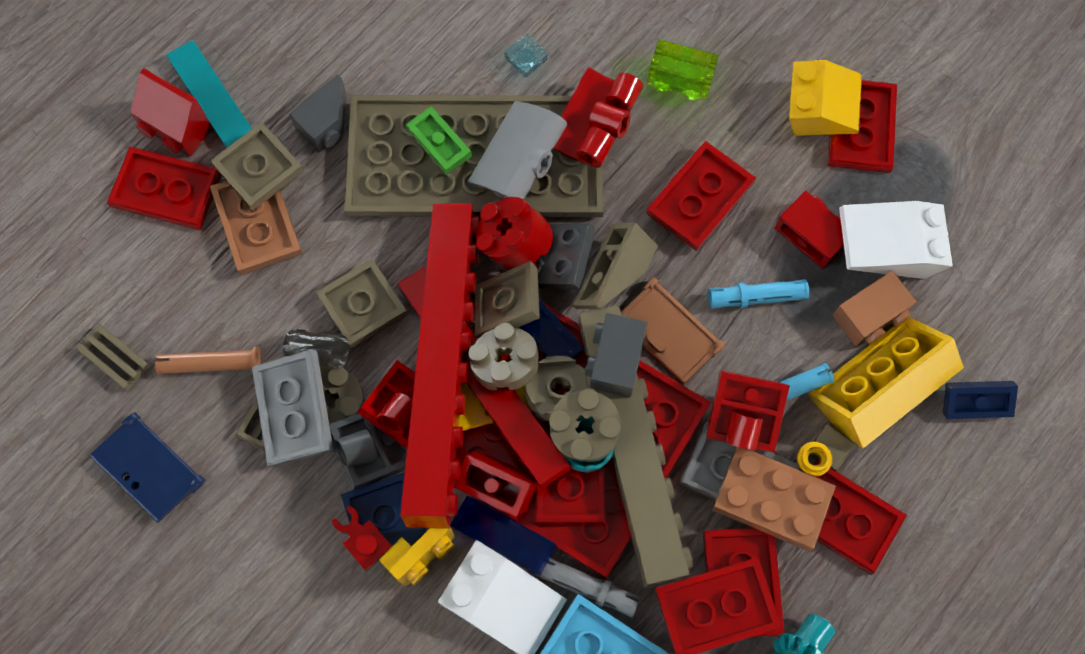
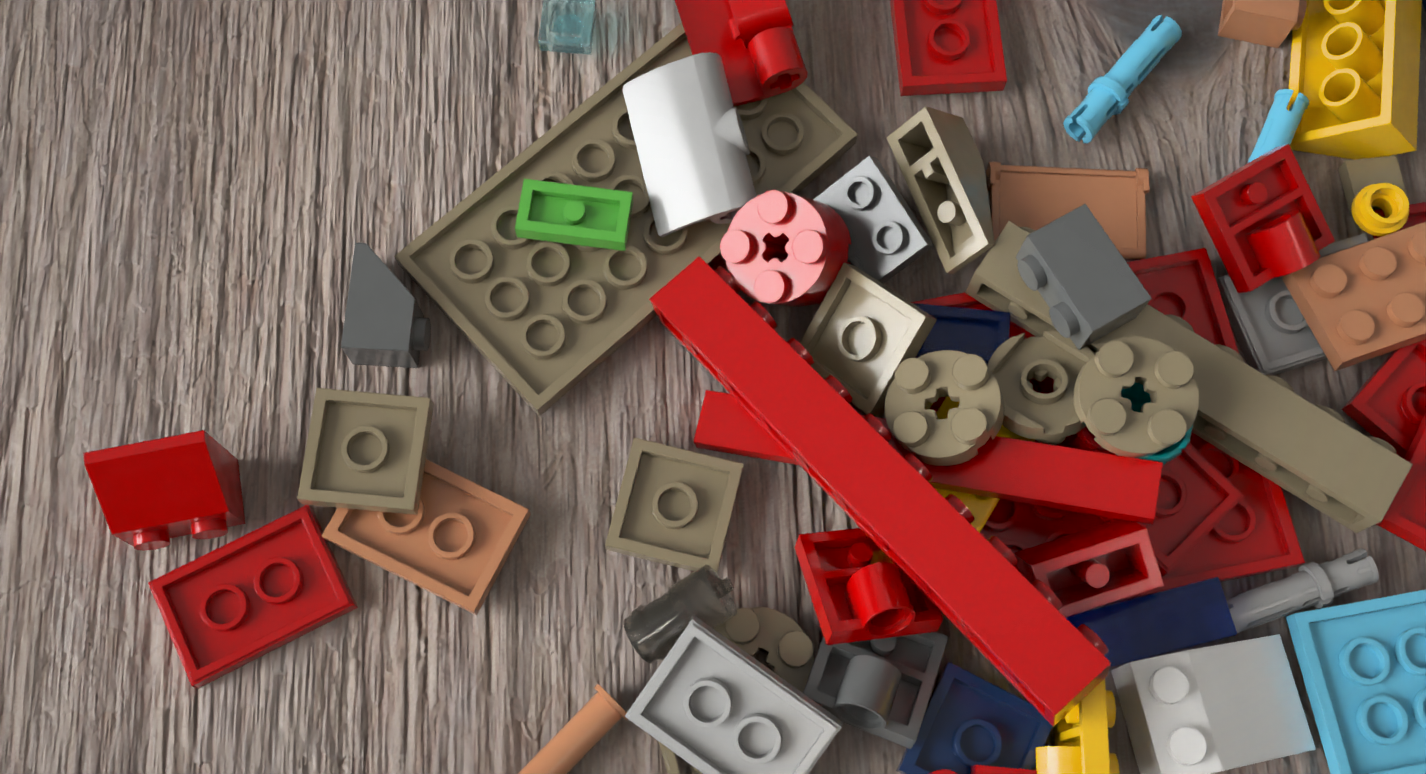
camera: 45 degrees left, 0 degrees up
teal tile [166,40,252,148] -> none

